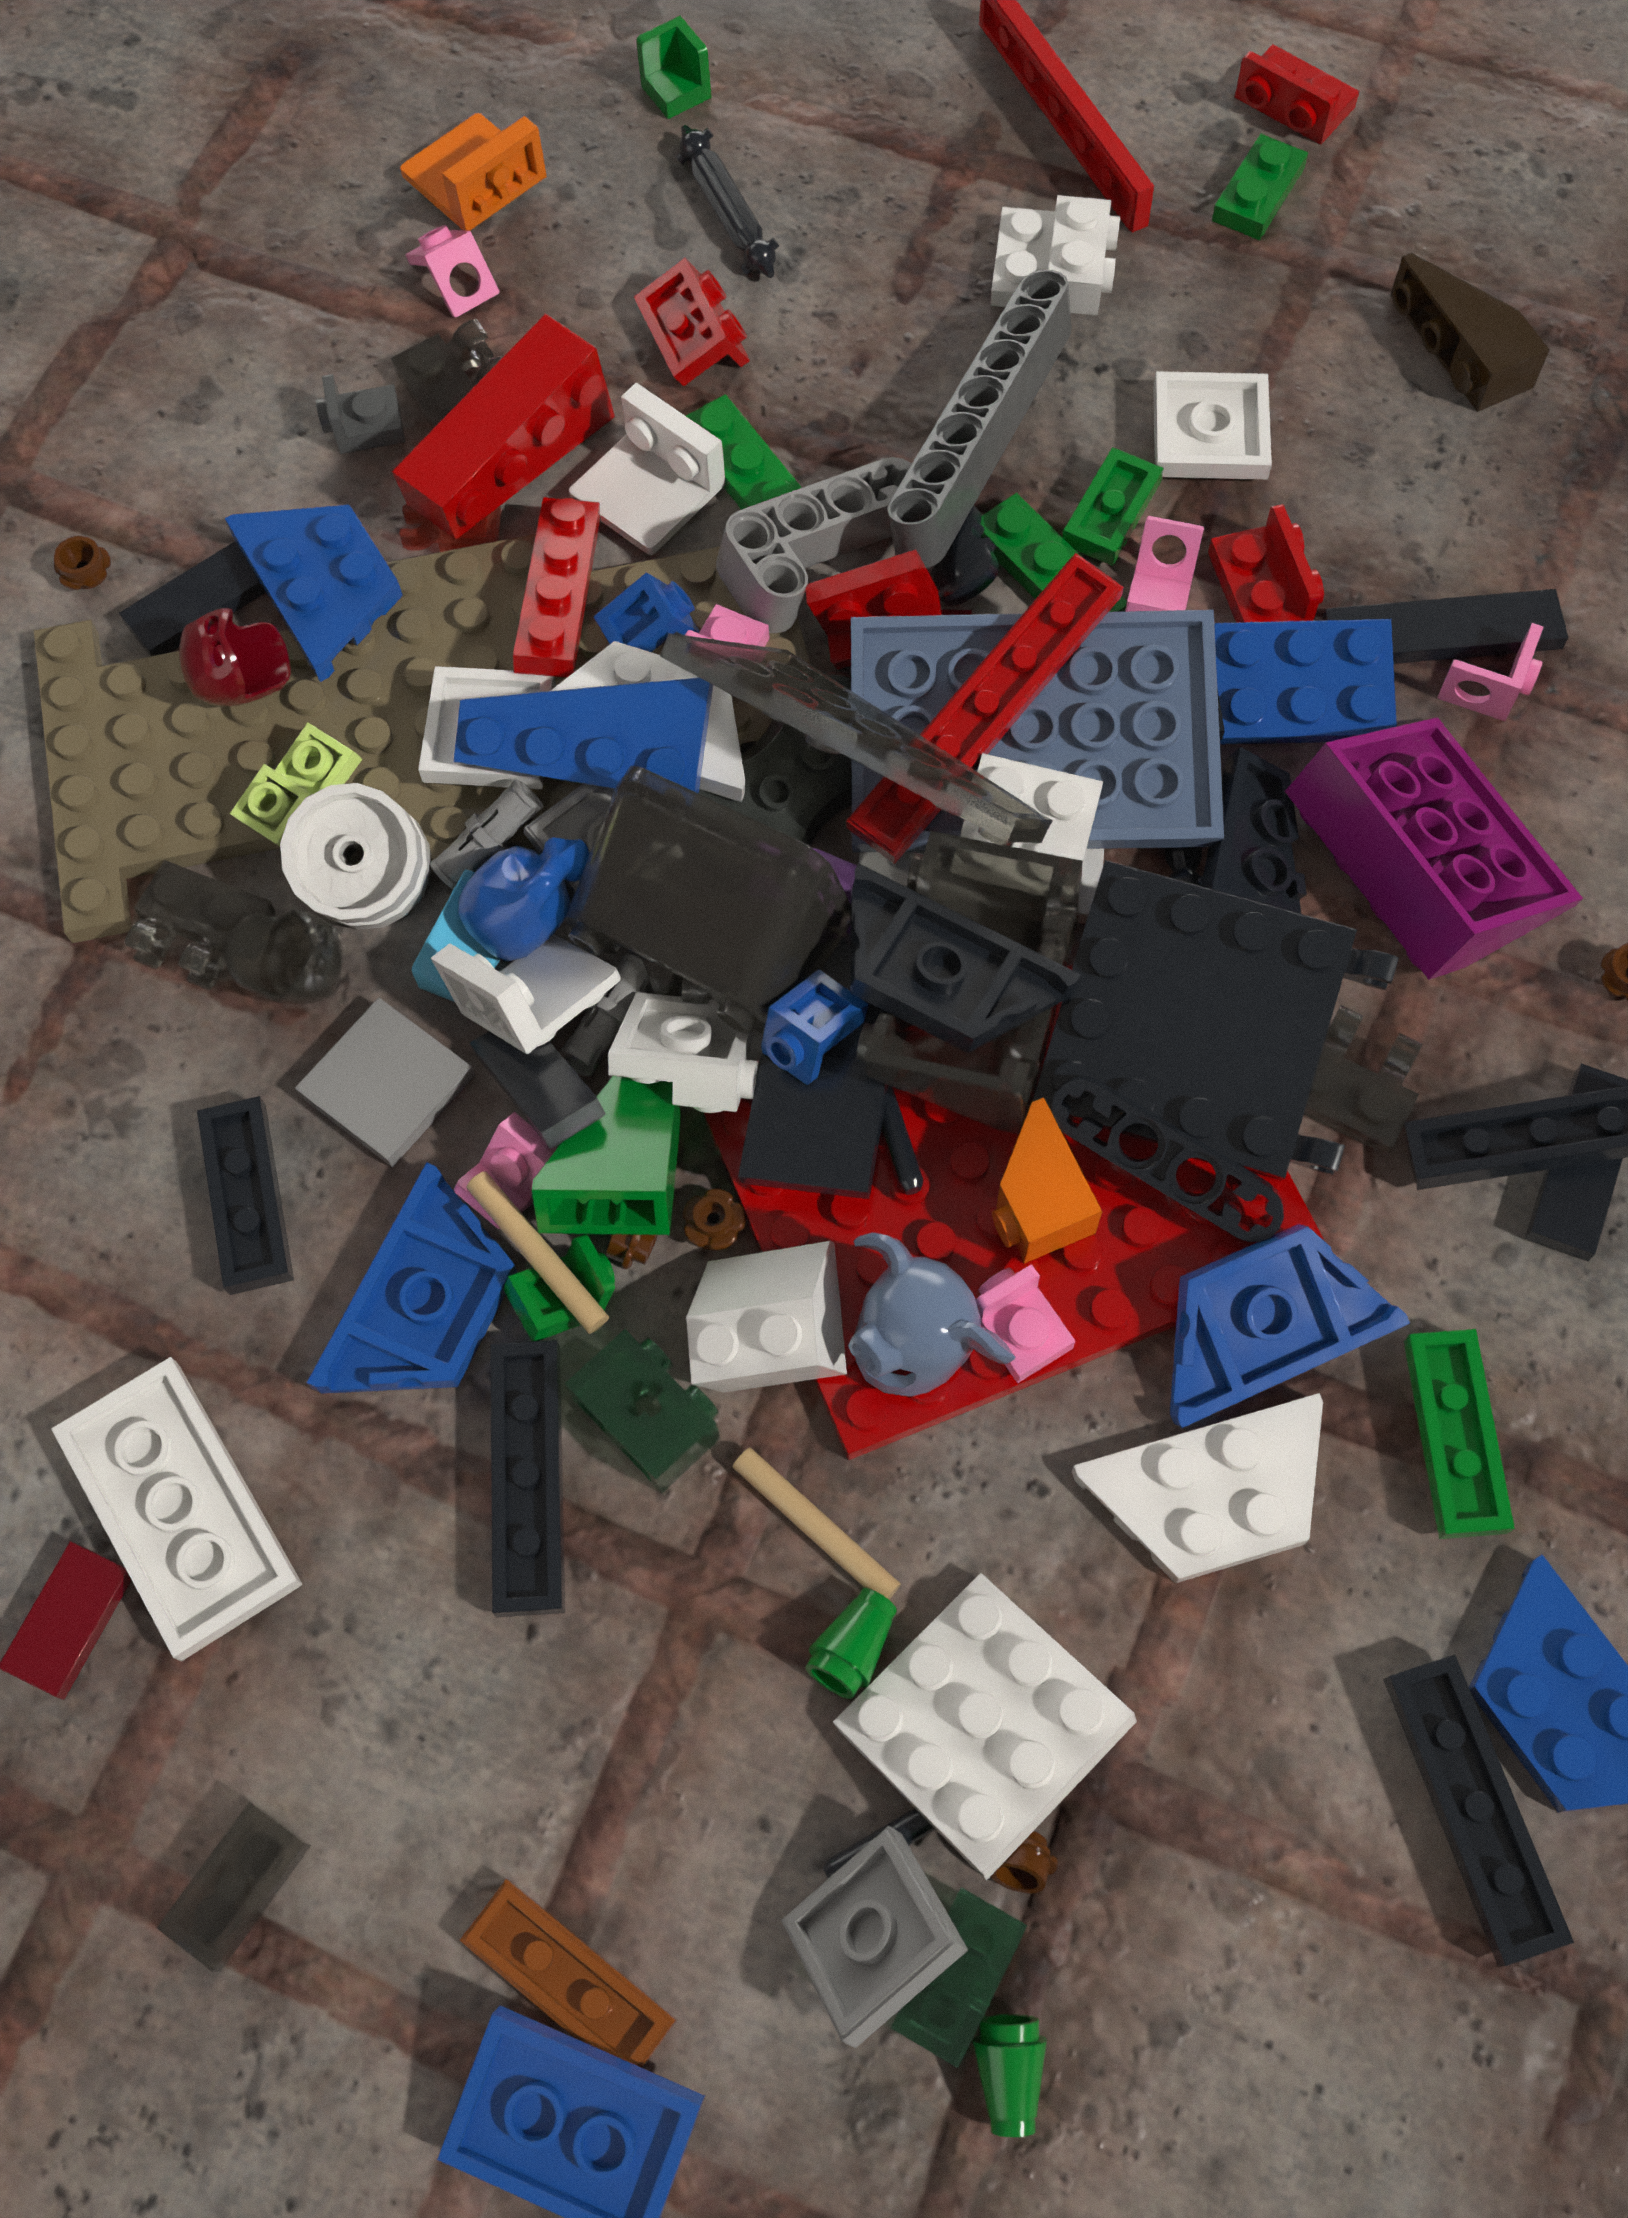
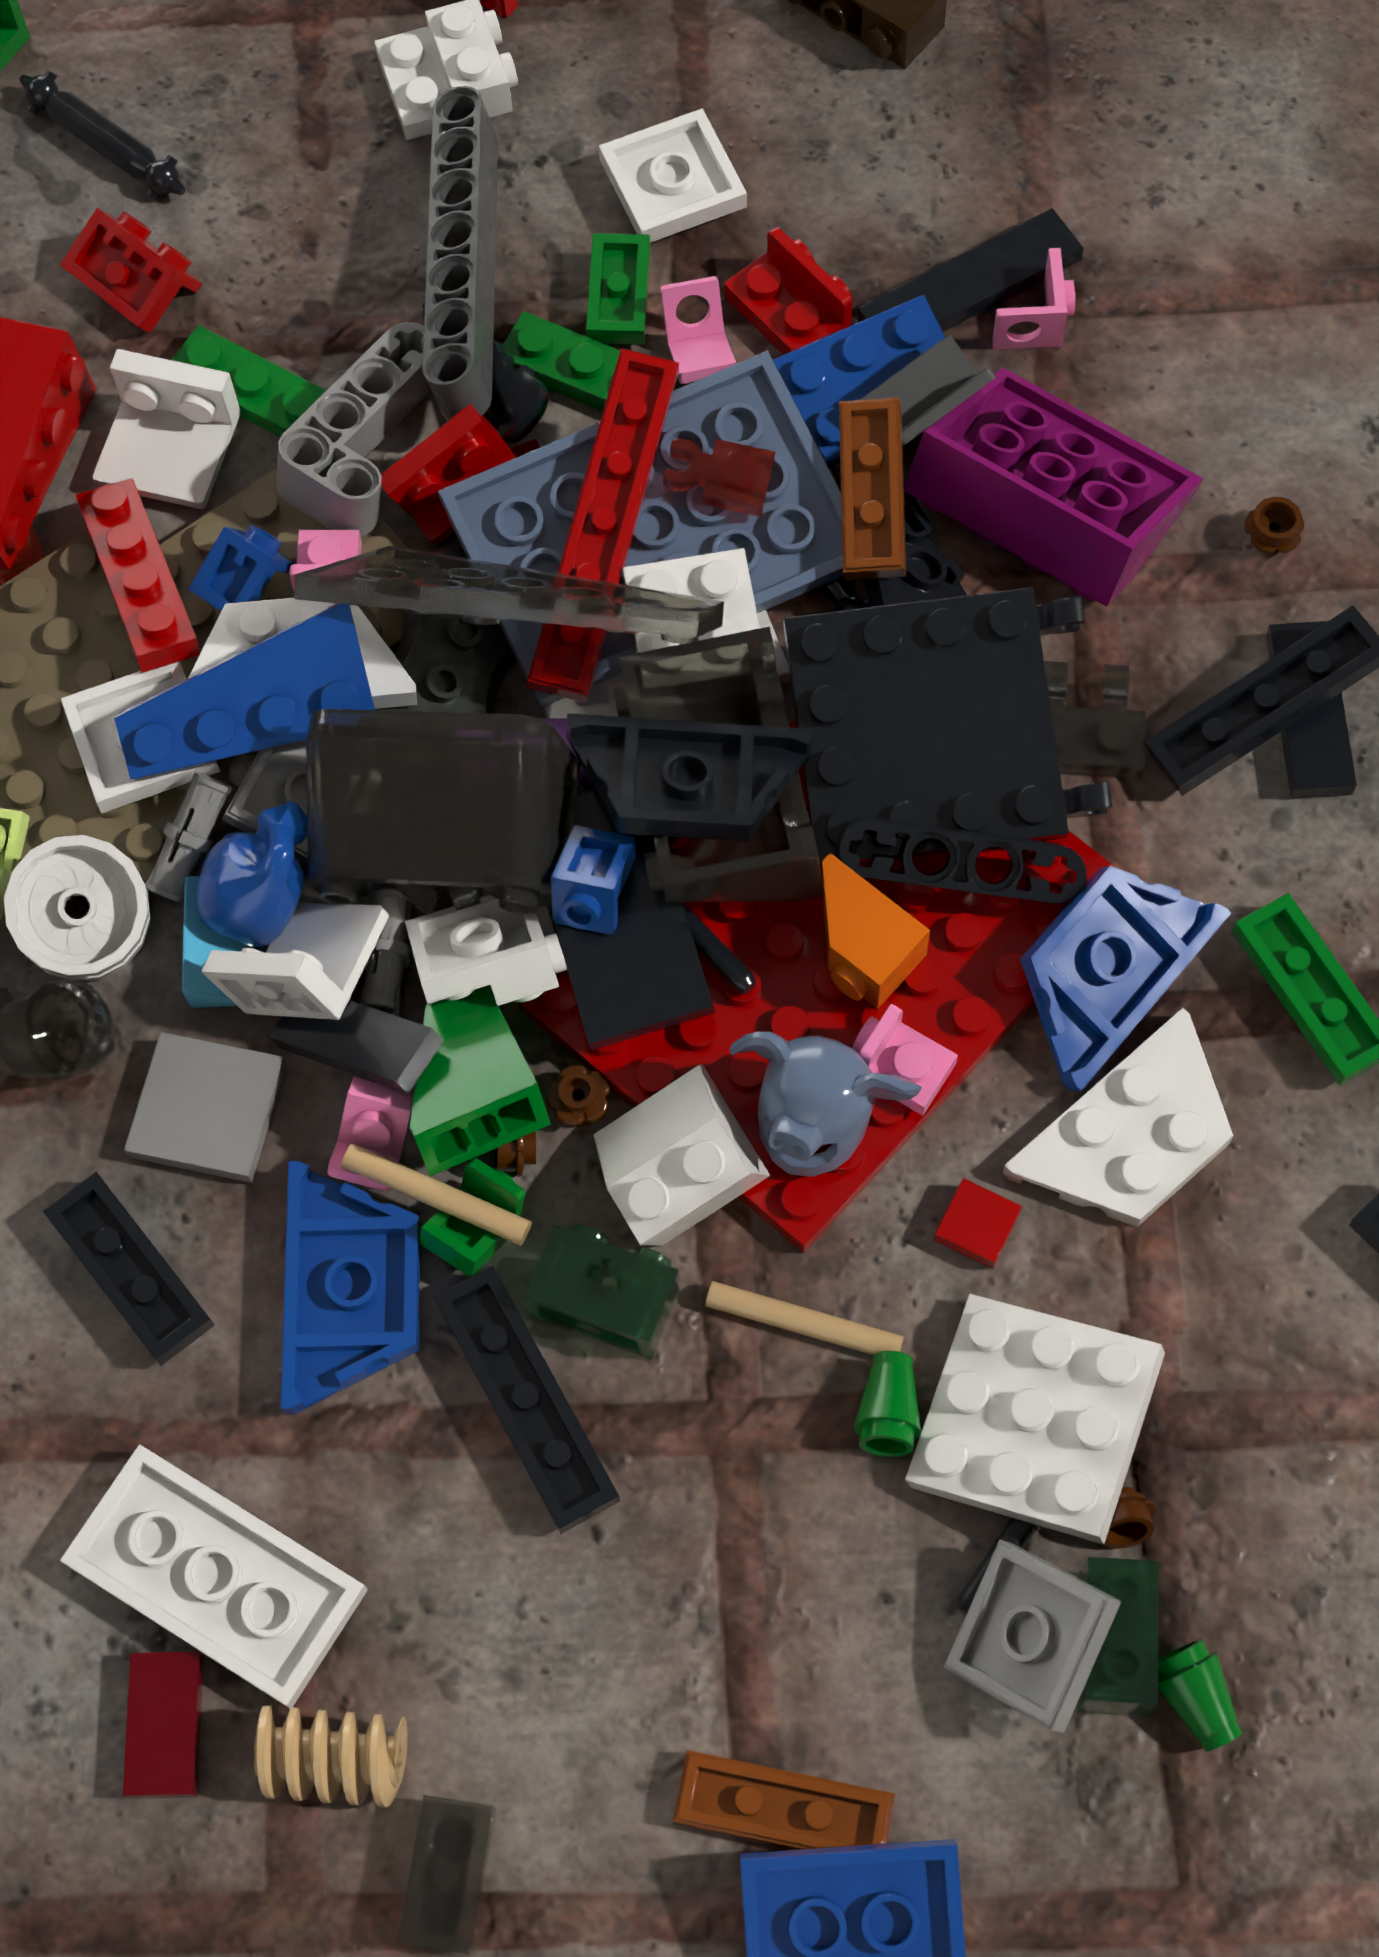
camera: 25 degrees left, 0 degrees up
none -> tan piece [254,1705,408,1808]
none -> clear red plate [663,439,776,517]
none -> dark orange tile [839,397,906,580]
none -> dark grey panel [860,334,996,446]
none -> red tile [934,1178,1023,1269]

